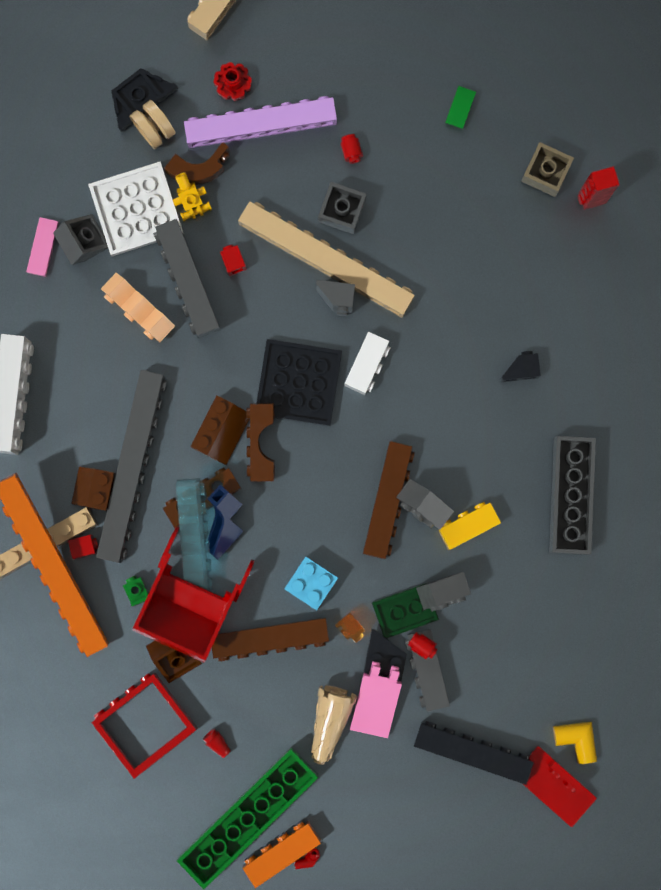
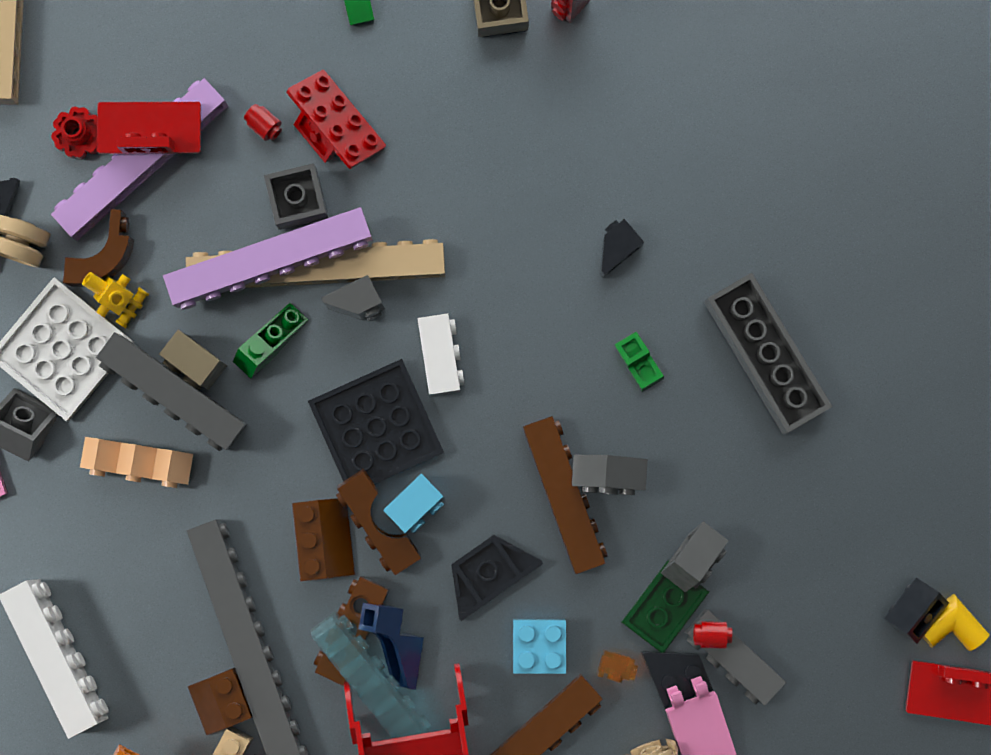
camera: 30 degrees left, 0 degrees up
red brick [220,244,247,276] -> none
black brick [414,721,534,785] -> none
yellow brick [438,502,501,550] -> none
none -> red bracket [97,102,201,154]
none -> dark tan brick [159,329,227,390]
none -> lavender brick [163,207,373,310]
none -> green slope [232,303,308,379]
none -> red bracket [286,70,386,169]
none -> medium azure brick [383,474,445,533]
none -> black wing [451,535,543,621]
none -> green slope [614,332,664,392]
none -> black brick [885,577,949,644]

